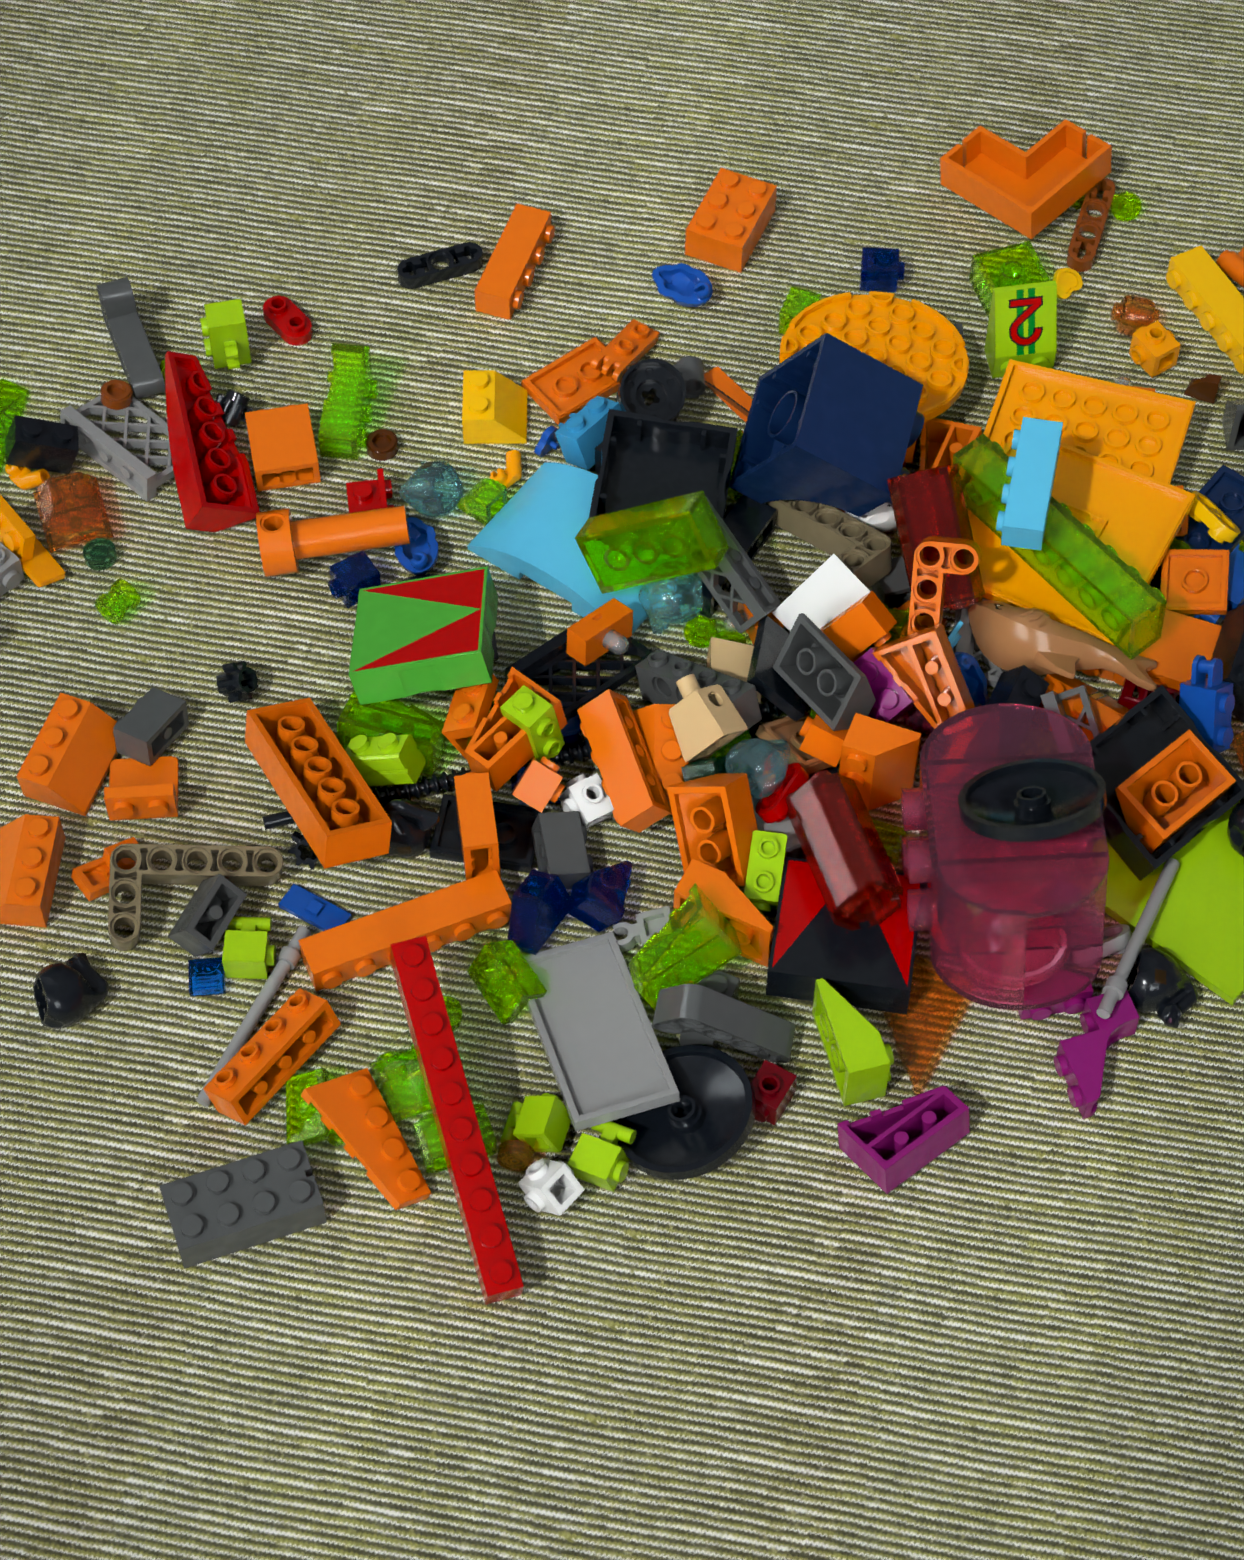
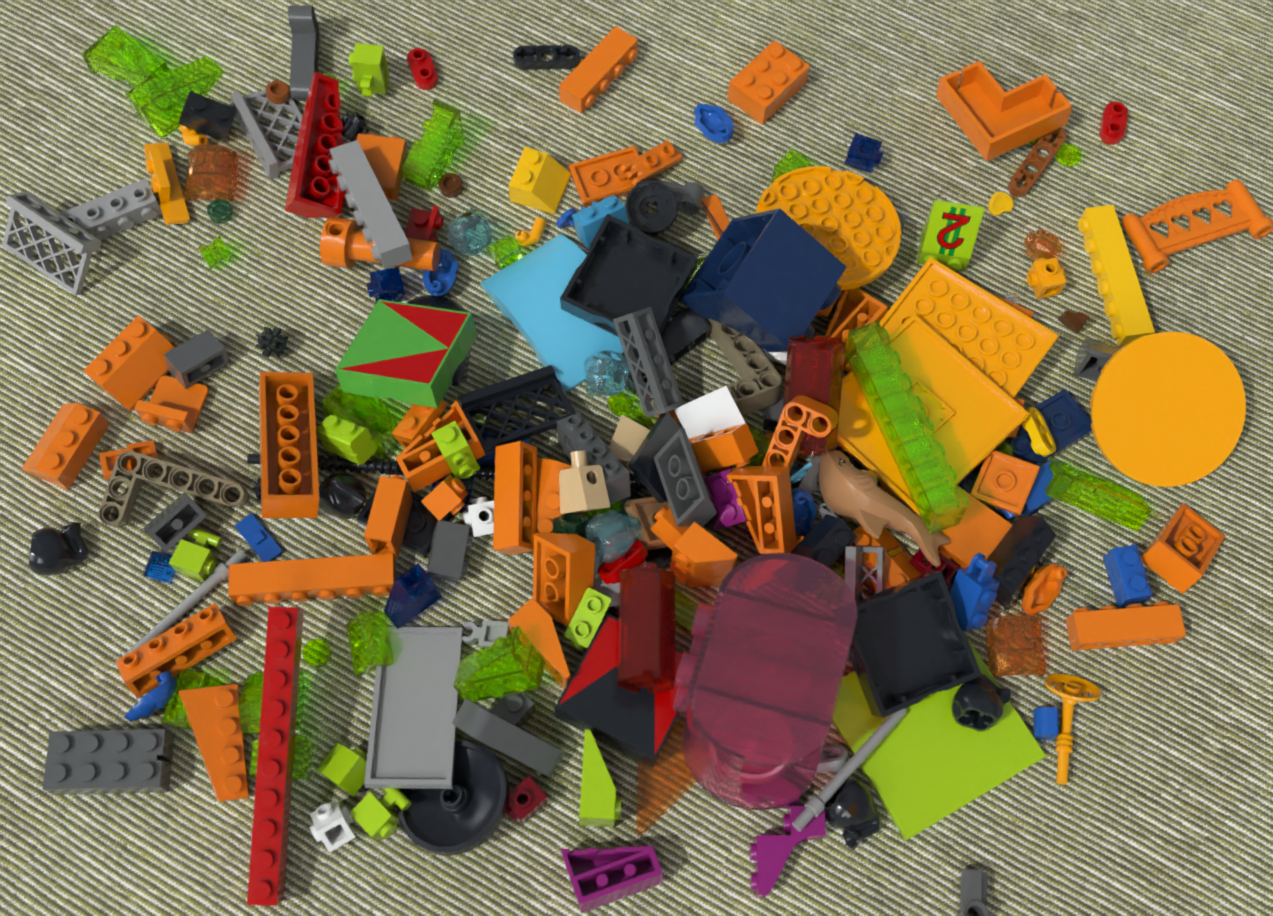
camera: 15 degrees right, 10 degrees up
clear orange tile [497,1140,535,1172] -> none
orange piece [566,598,633,666] -> none
clear blue slope [566,860,633,932] -> none
clear neon green brick [575,490,729,594] -> none
black dish [958,758,1107,842] -> none
clear neon green brick [969,241,1050,319] -> none
medium azure brick [996,417,1063,551] -> none
orange slope [1115,729,1236,854] -> none
none -> blue arm [124,670,177,722]
none -> light grey brick [328,140,413,270]
none -> red plate [1099,101,1128,145]

